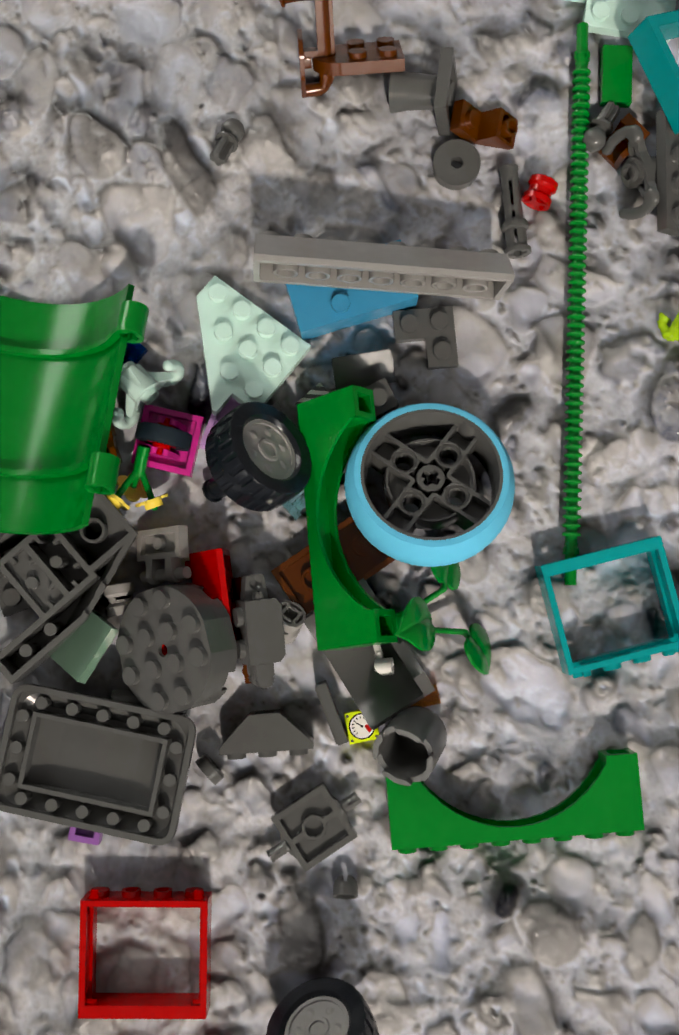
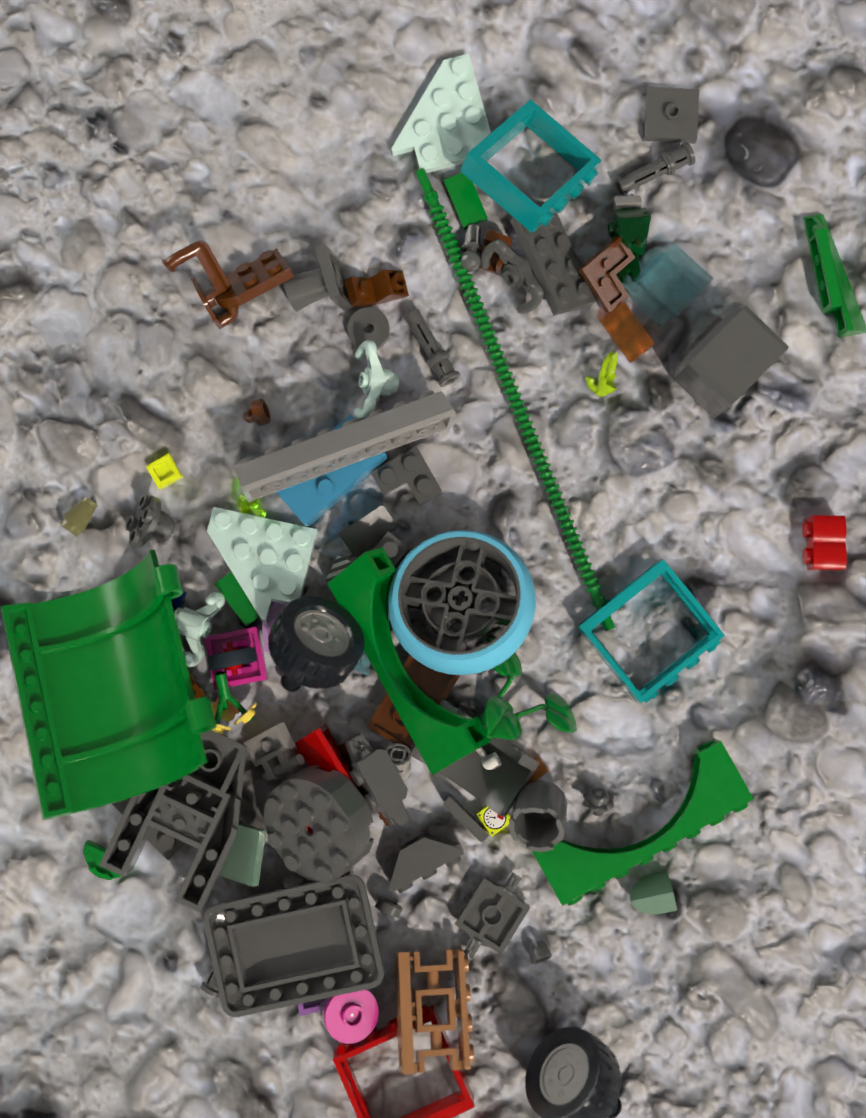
camera: 20 degrees left, 0 degrees up
light grey wheel [104,582,135,617] -> none
dark grey axle [210,118,245,166] -> none
red wheel [521,174,558,211] -> none
none -> olive cone [60,496,98,536]
none -> dark grey plate [125,494,175,548]
none -> neon yellow tile [146,453,183,490]
none -> green tile [214,572,260,627]
none -> clear neon green plate [237,493,266,518]
none -> reddish brown tile [244,398,271,426]
none -> dark pink piece [320,989,379,1044]
none -> light aqua piece [354,340,399,420]
none -> medium nougat fence [394,949,474,1075]
none -> dark grey plant [583,787,614,816]
none -> sand green brick [630,871,677,915]

